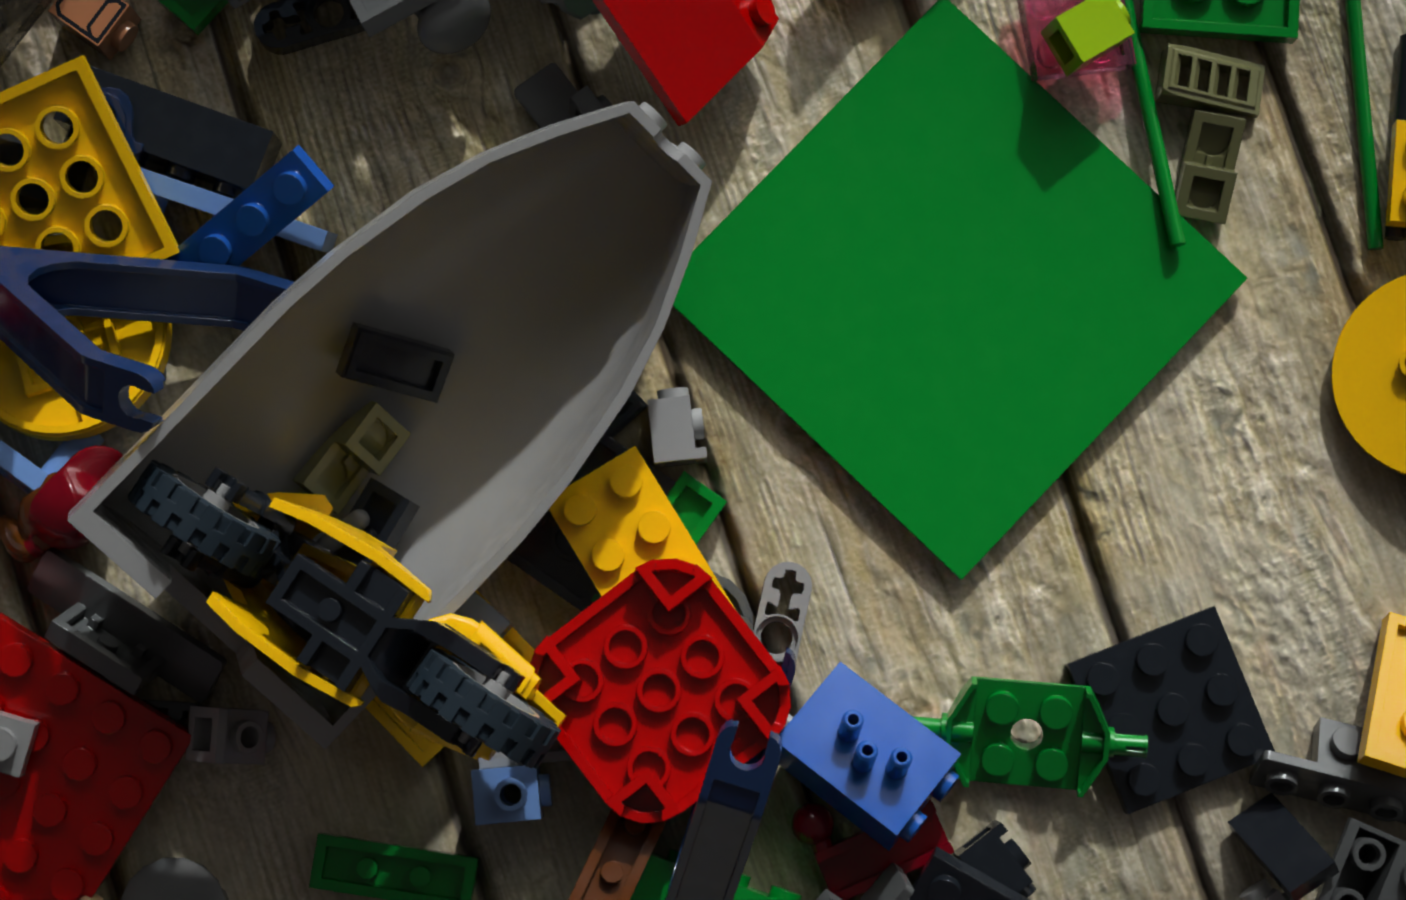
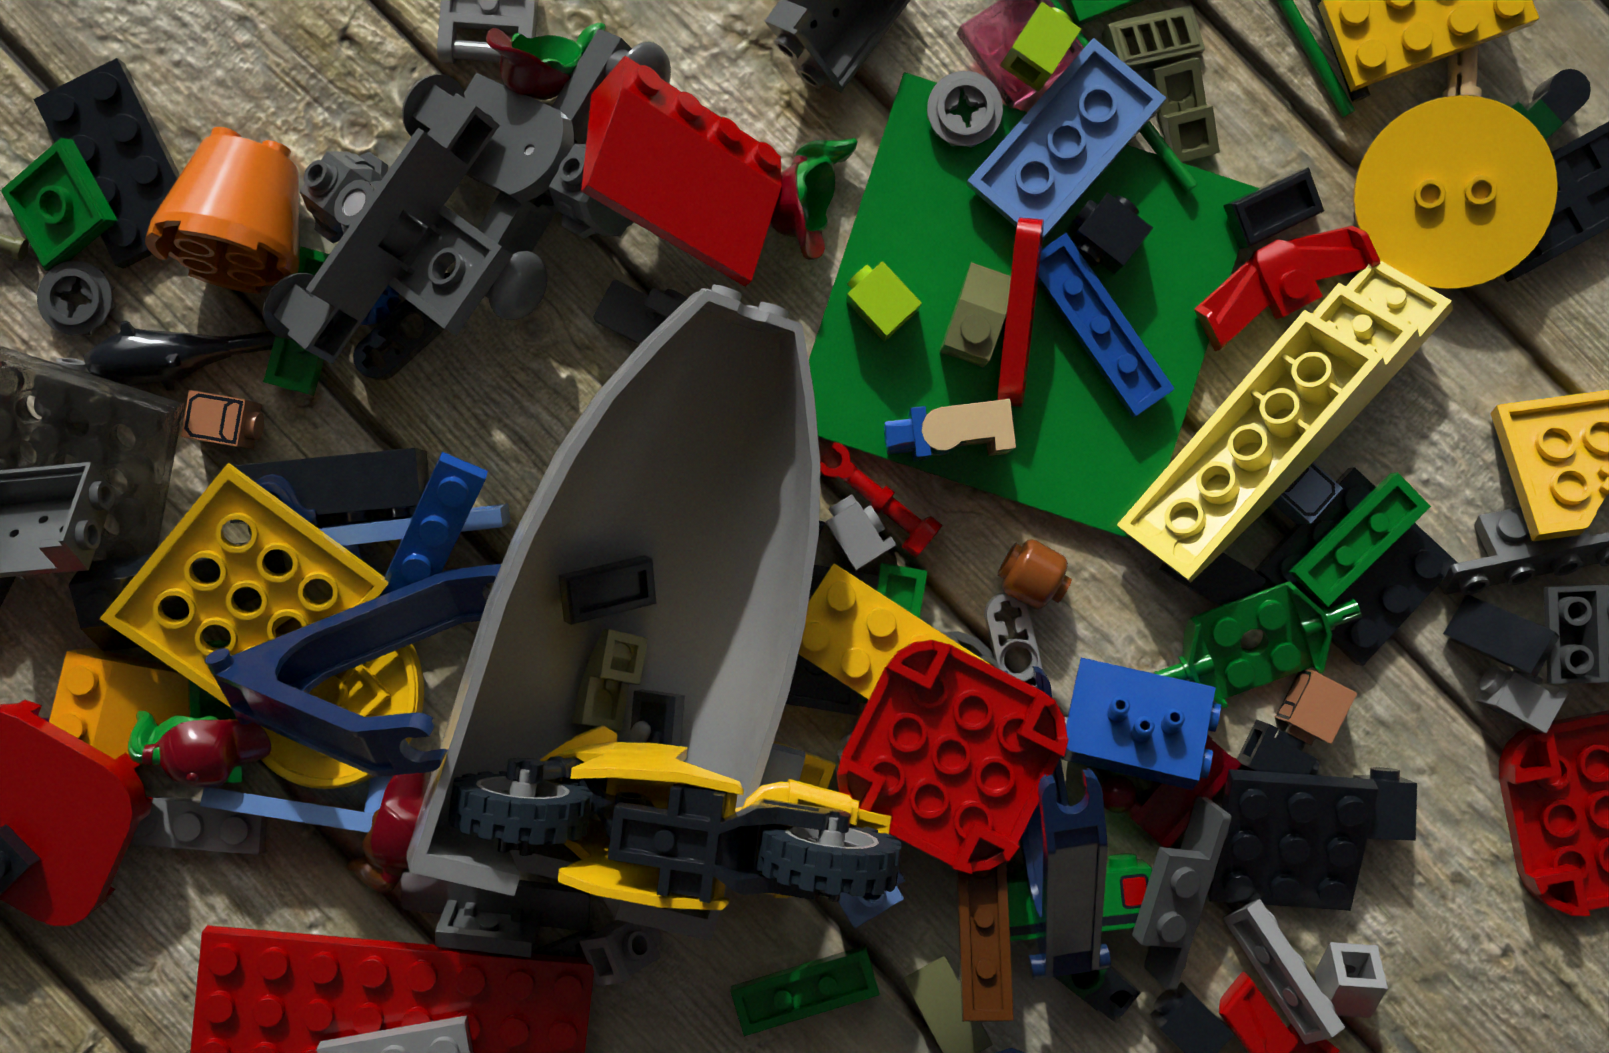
camera: 20 degrees left, 5 degrees up
none -> hair [770,138,858,260]
none -> red piece [820,442,943,558]
none -> lime brick [846,261,922,342]
none -> tan hips [884,399,1016,462]
none -> light grey gear [927,71,1003,148]
none -> olive slope [939,262,1011,367]
none -> medium blue plate [967,38,1166,240]
none -> dark orange head [997,539,1072,609]
none -> red beam [998,217,1044,407]
none -> blue plate [1038,233,1175,418]
none -> black brick [1071,193,1153,274]
none -> light yellow slope [1117,261,1453,583]
none -> black tile [1159,552,1267,607]
none -> red plate [1194,226,1381,351]
none -> black tile [1223,167,1324,249]
none -> sand blue brick [1273,462,1343,524]
none -> nougat brick [1275,669,1358,746]
none -> green plate [1289,472,1431,607]

